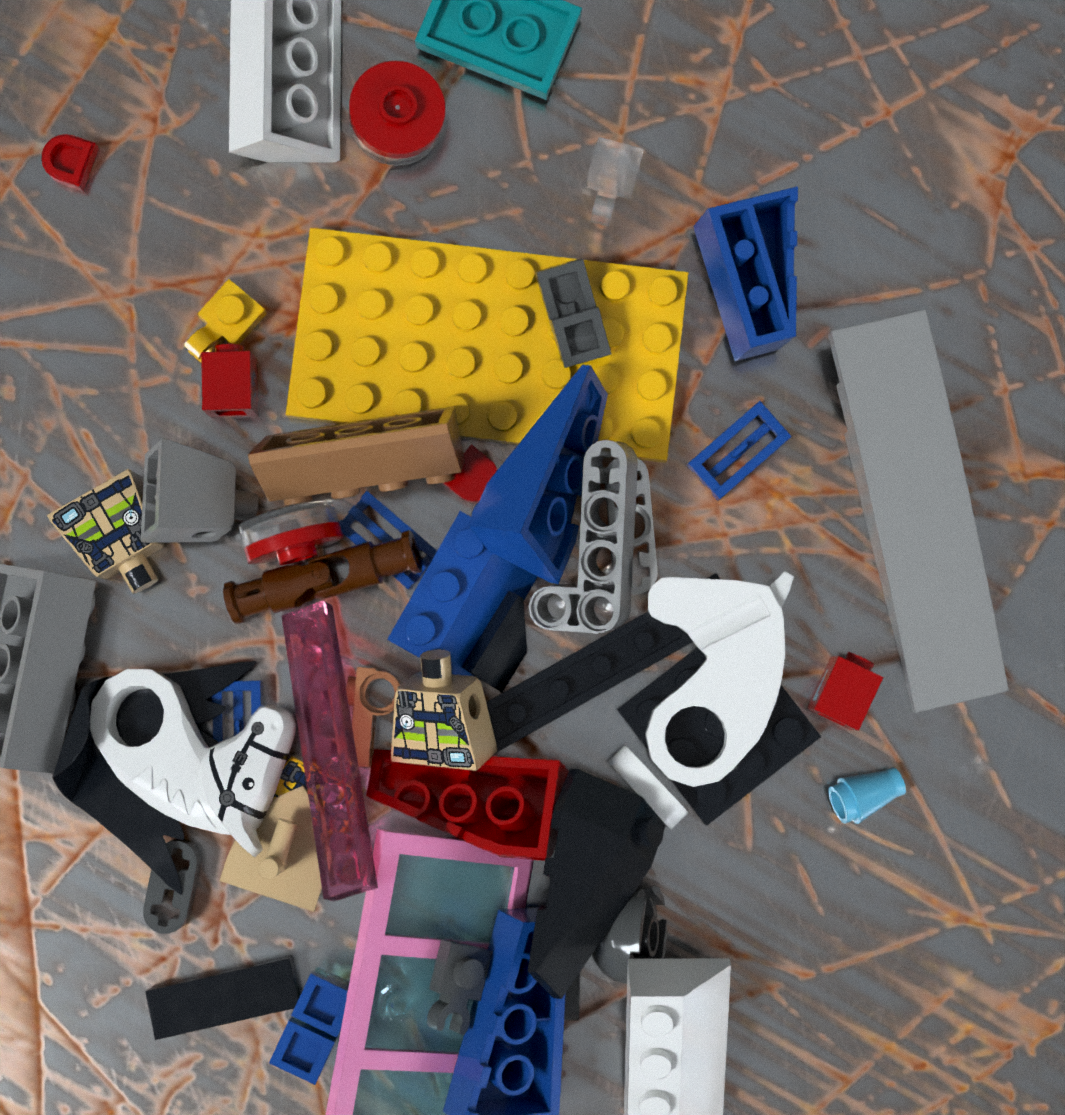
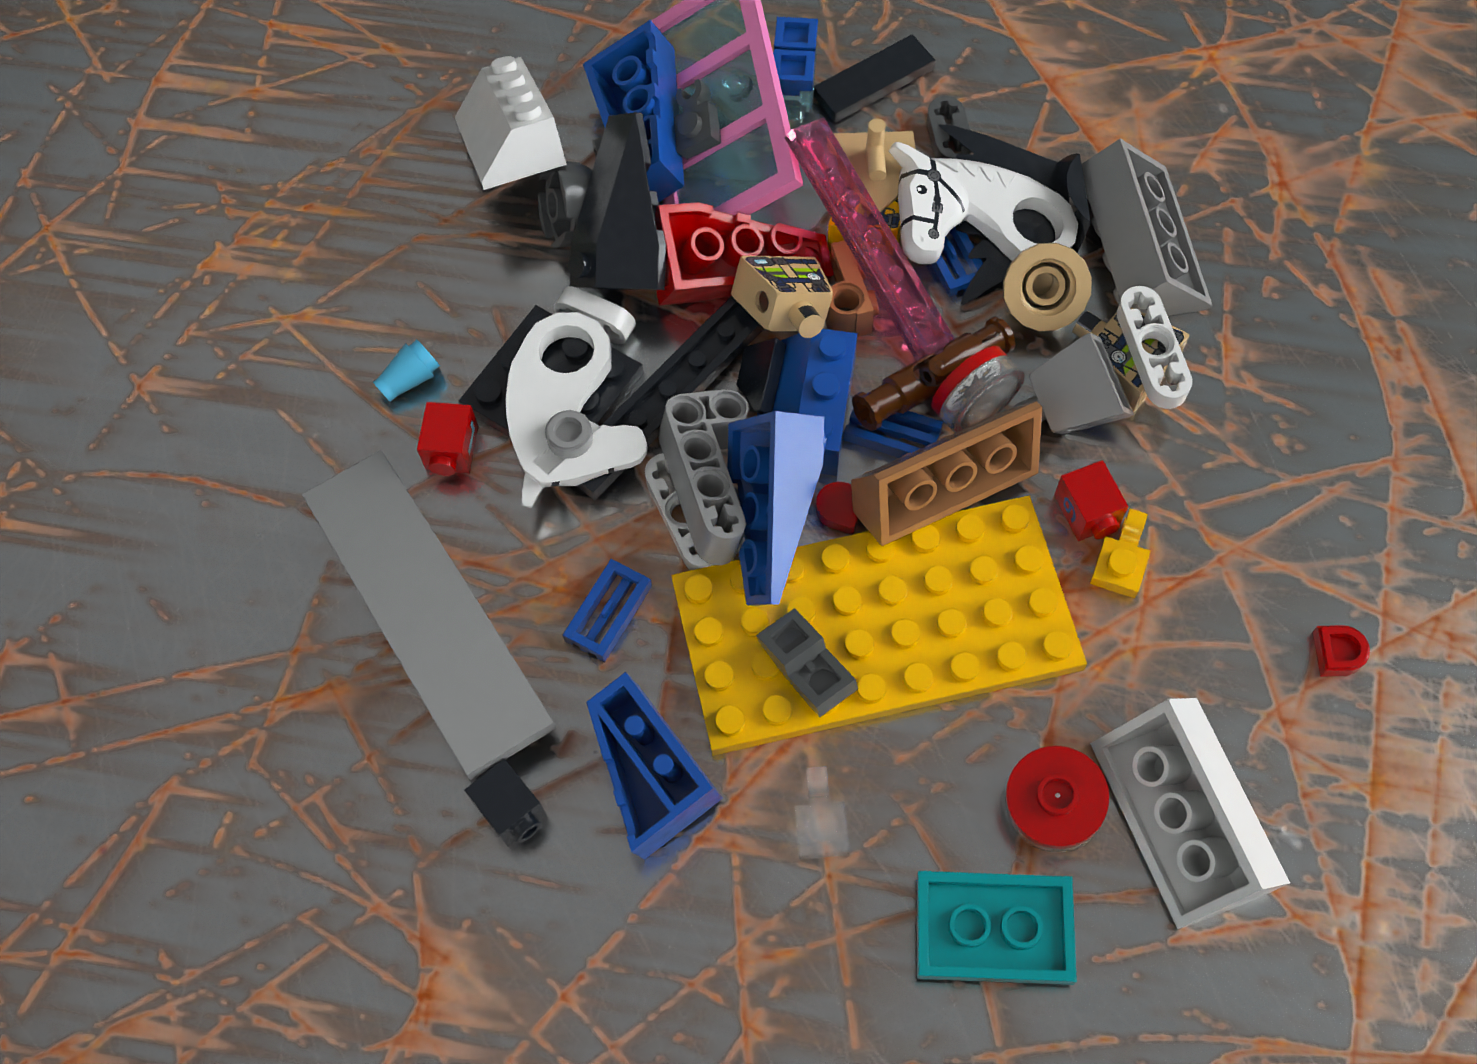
camera: 165 degrees right, 20 degrees down
none -> black brick [464,759,547,847]
none -> light grey tile [545,410,593,459]
none -> tan piece [1003,243,1092,331]
none -> white beam [1117,286,1192,409]

